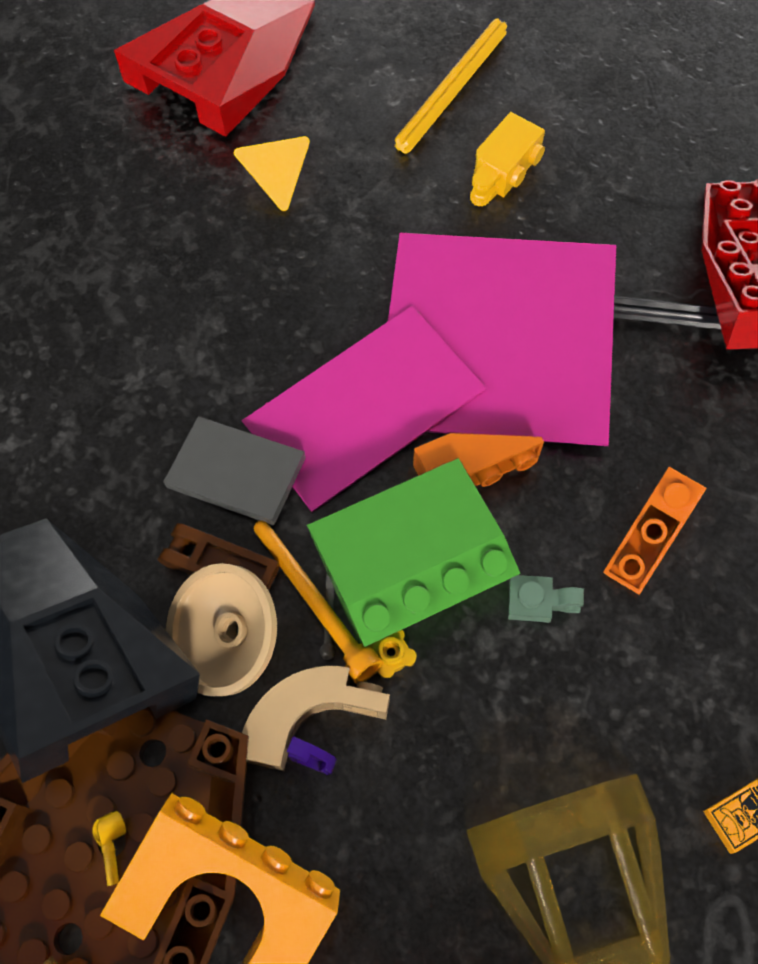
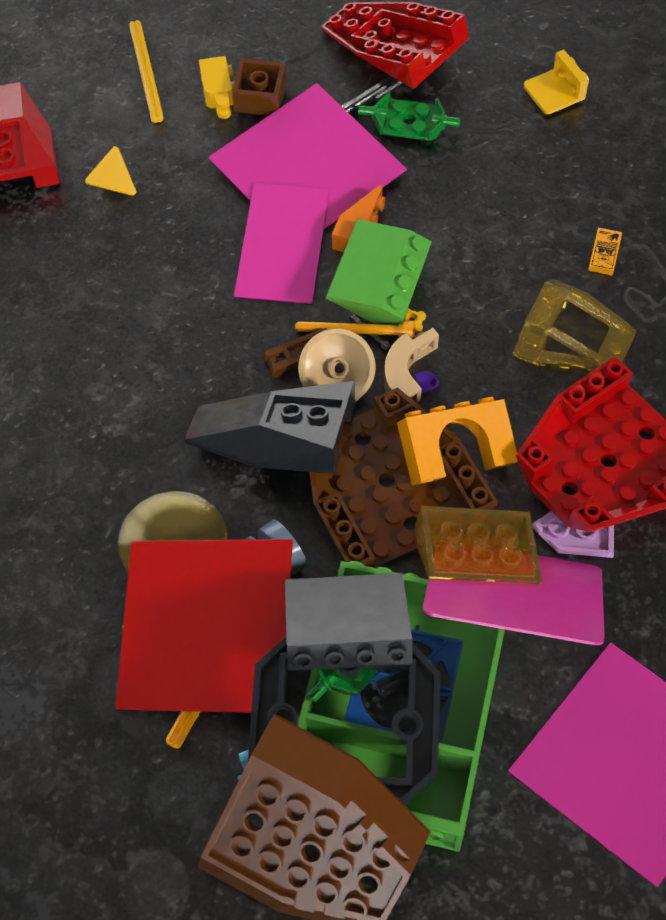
camera: 45 degrees left, 5 degrees down
yellow hand [92,811,126,886] -> none
dark grey tile [163,416,306,526] -> none
sand green plate [508,575,584,623] -> none
orange slope [603,467,707,595] -> none
none -> reddish brown brick [232,58,287,115]
none -> green plate [358,92,461,141]

